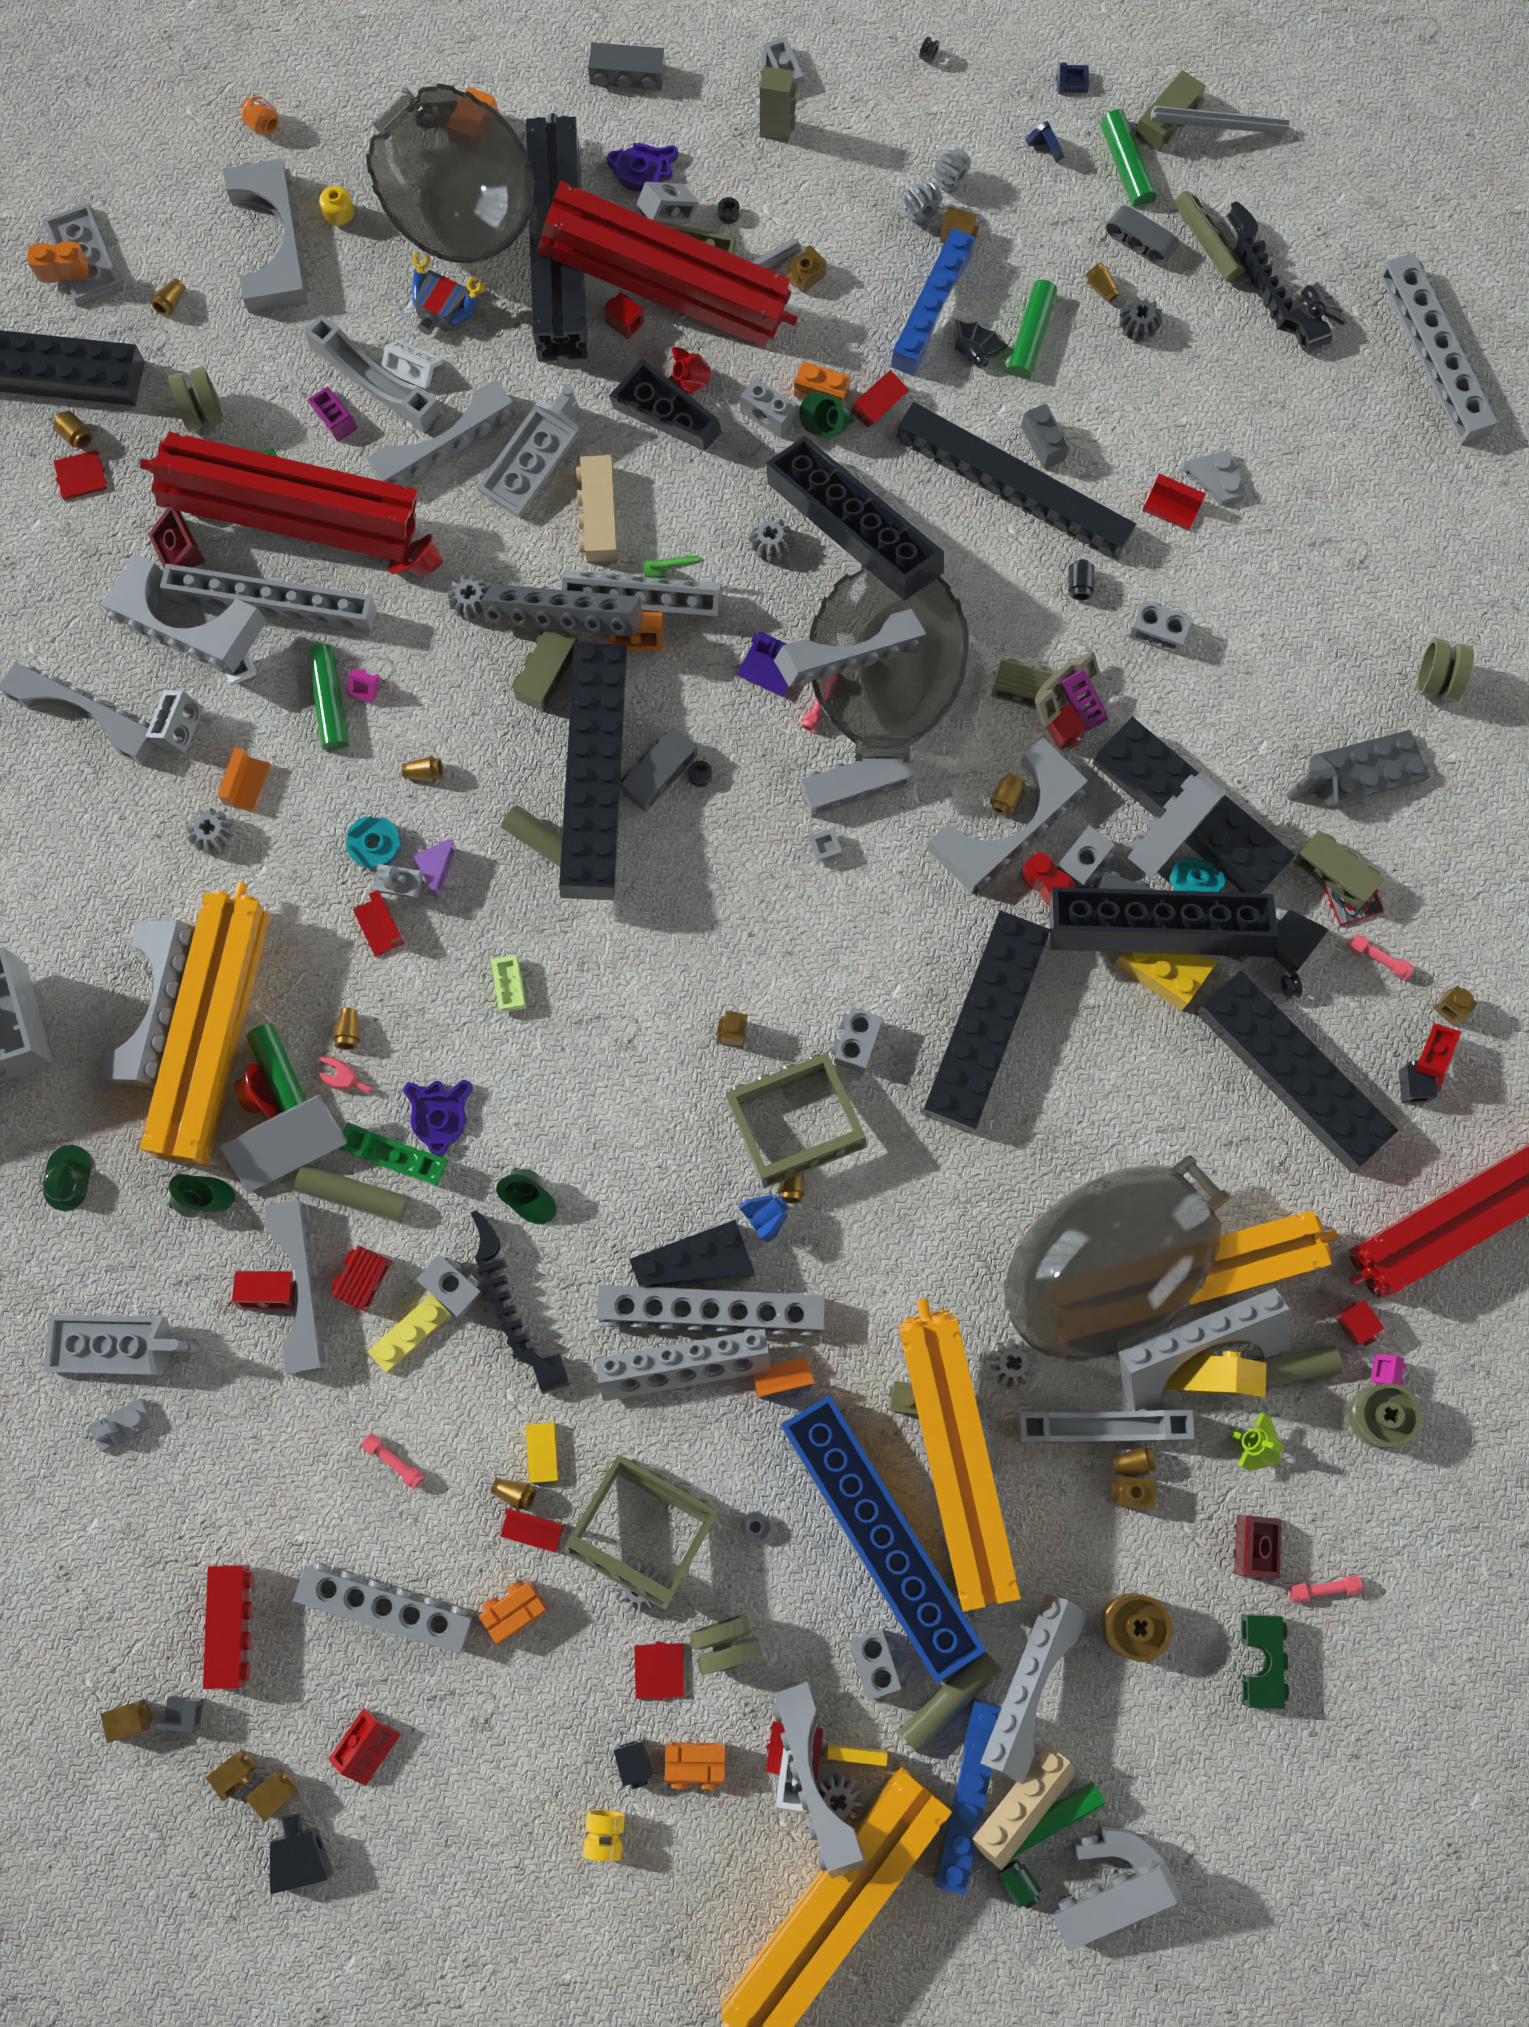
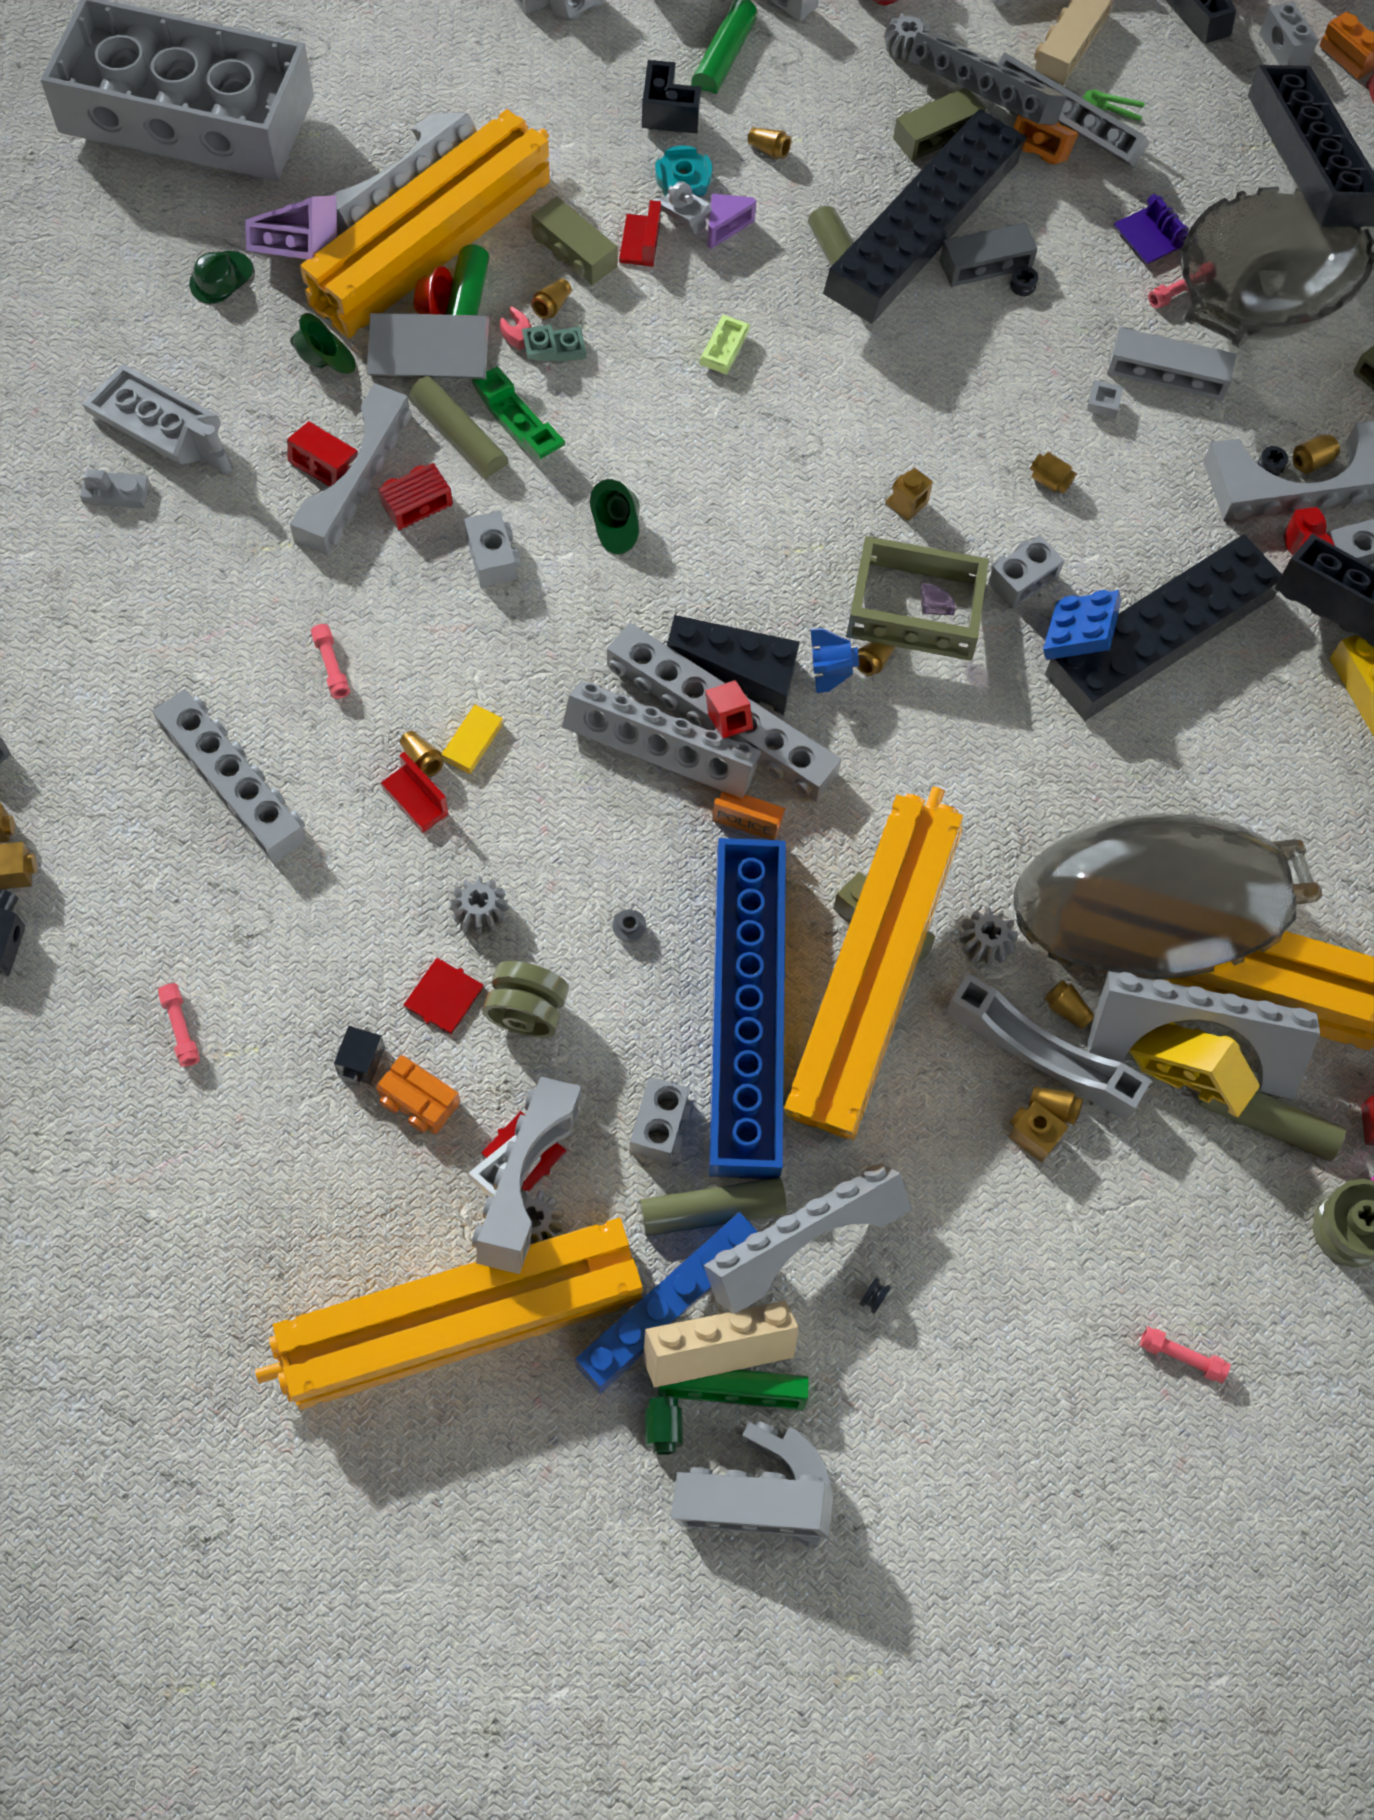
camera: 30 degrees right, 10 degrees down
light grey gear [186,808,234,855] -> none
red brick [203,1564,254,1689] -> none
orange panel [217,747,271,813] -> none
red panel [328,1708,401,1786] -> none
dark pink tile [348,669,380,703] -> none
light yellow plate [367,1294,451,1373] -> none
dark purple tile [403,1080,473,1156] -> none
black piece [470,1210,570,1394] -> none
orange brick [479,1579,549,1646] -> none
olive window [564,1455,719,1610] -> none
yellow wheel [583,1810,625,1861] -> none
light grey gear [749,516,792,561] -> none
light grey arch [774,609,927,687] -> none
dark green piece [799,392,855,438] -> none
yellow tile [826,1743,888,1766] -> none
pearl gold wheel [1101,1593,1173,1662] -> none
lime brick [1229,1413,1284,1471] -> none
dark red slope [1234,1515,1282,1578] -> none
dark green arch [1241,1614,1289,1709] -> none
none -> coral bar [158,983,200,1067]
none -> lavender wedge [245,195,337,259]
none -> sand green slope [522,325,586,361]
none -> olive brick [531,196,618,285]
none -> black brick [642,60,701,134]
none -> red brick [705,680,753,739]
none -> black bush [859,1277,892,1314]
none -> clear purple tile [920,583,956,616]
none -> pearl gold brick [1030,451,1077,494]
none -> blue plate [1043,590,1122,660]
none -> pearl gold cone [1044,979,1095,1030]
none -> black bush [1257,446,1289,476]

